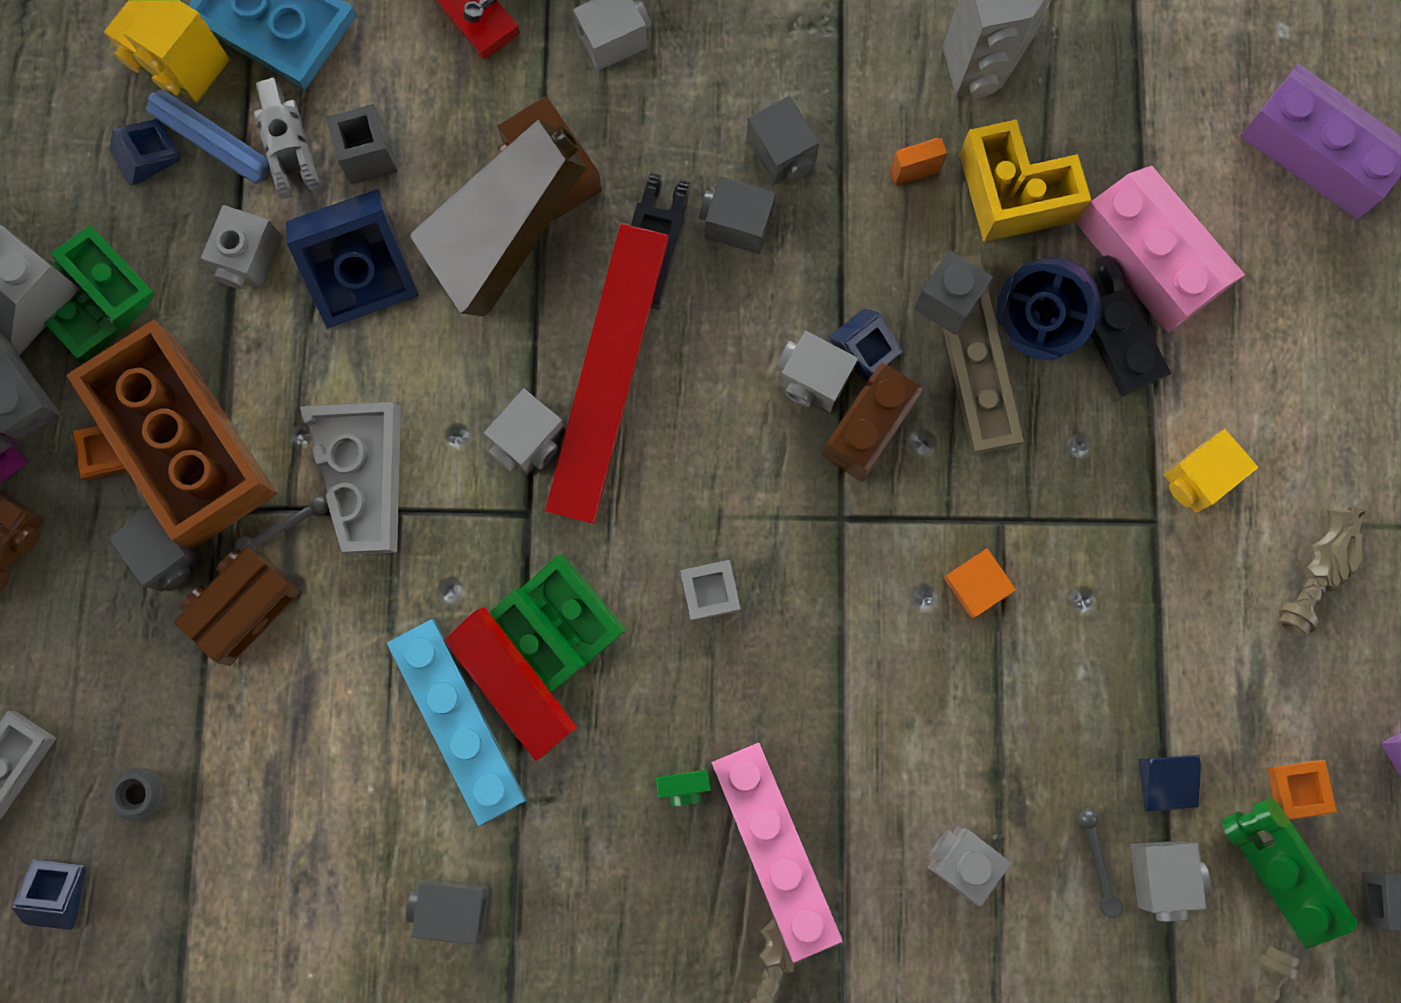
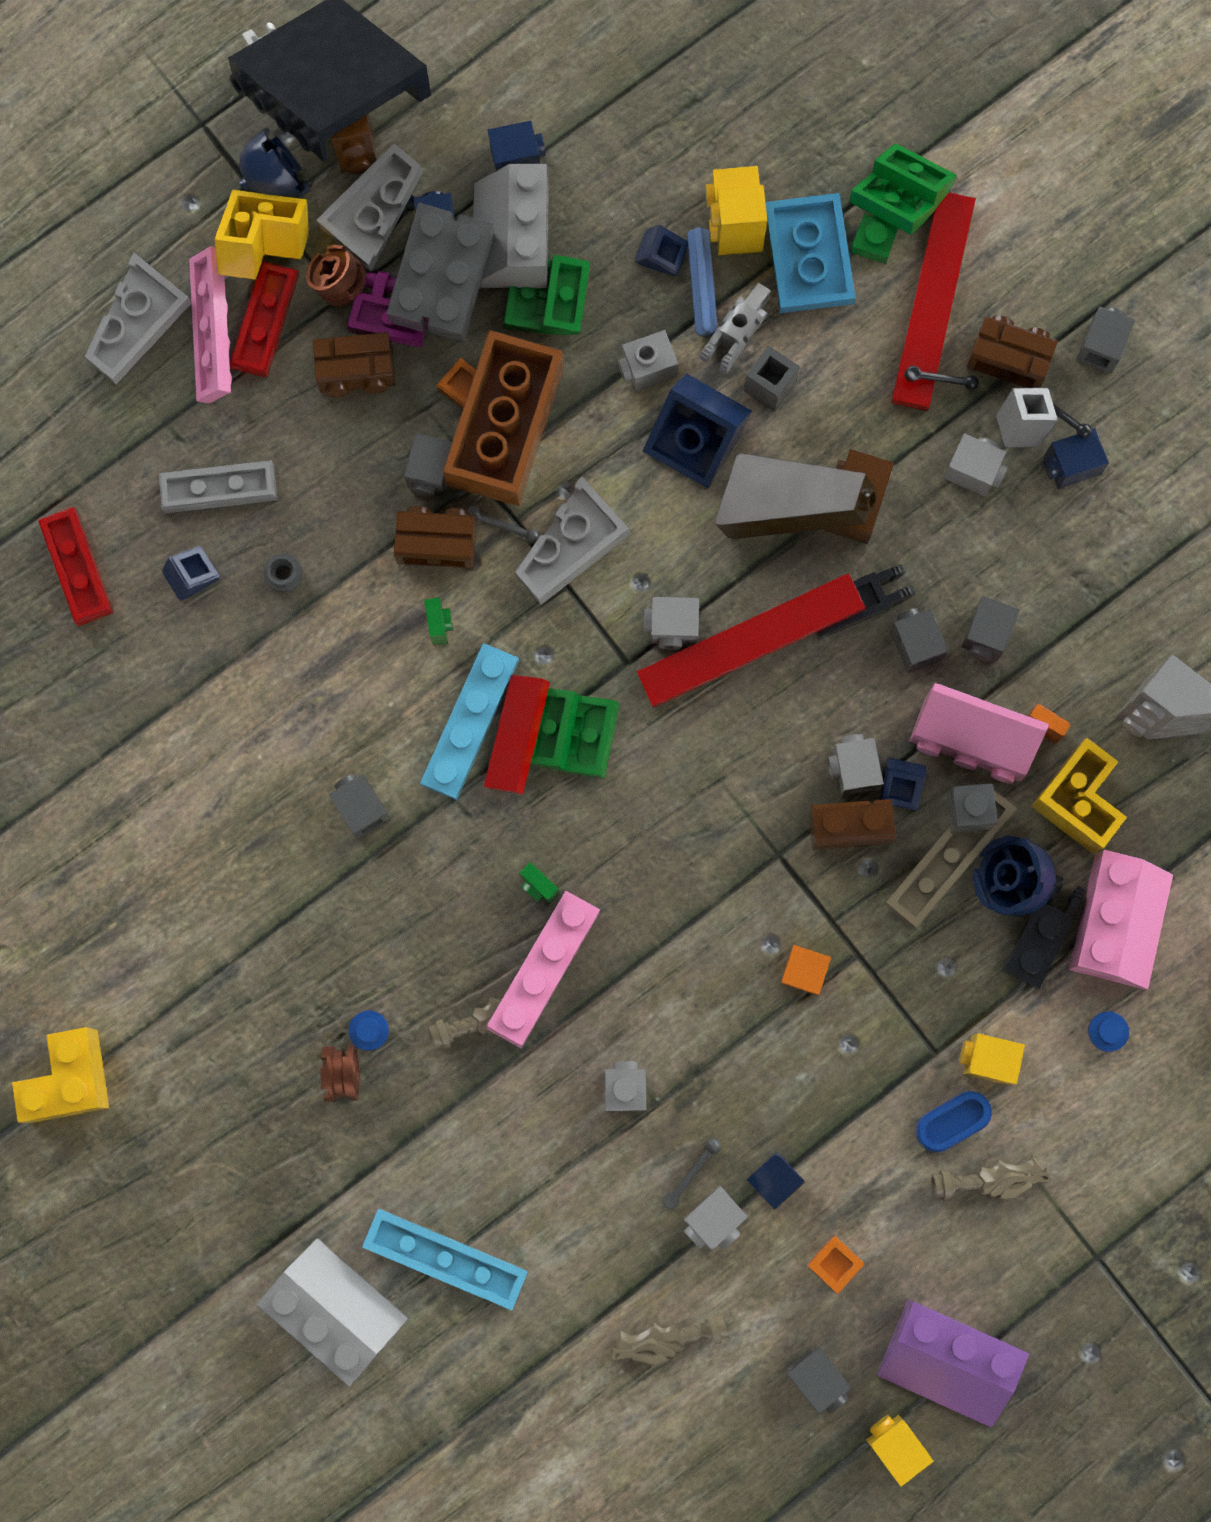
camera: 55 degrees right, 0 degrees up
light grey plate [680,560,741,622] -> none
green plate [1222,798,1358,949] -> none
none -> green plate [424,597,454,646]
none -> bright pink slope [909,683,1049,784]
none -> blue tile [915,1091,992,1152]
none -> blue plate [1088,1011,1129,1052]

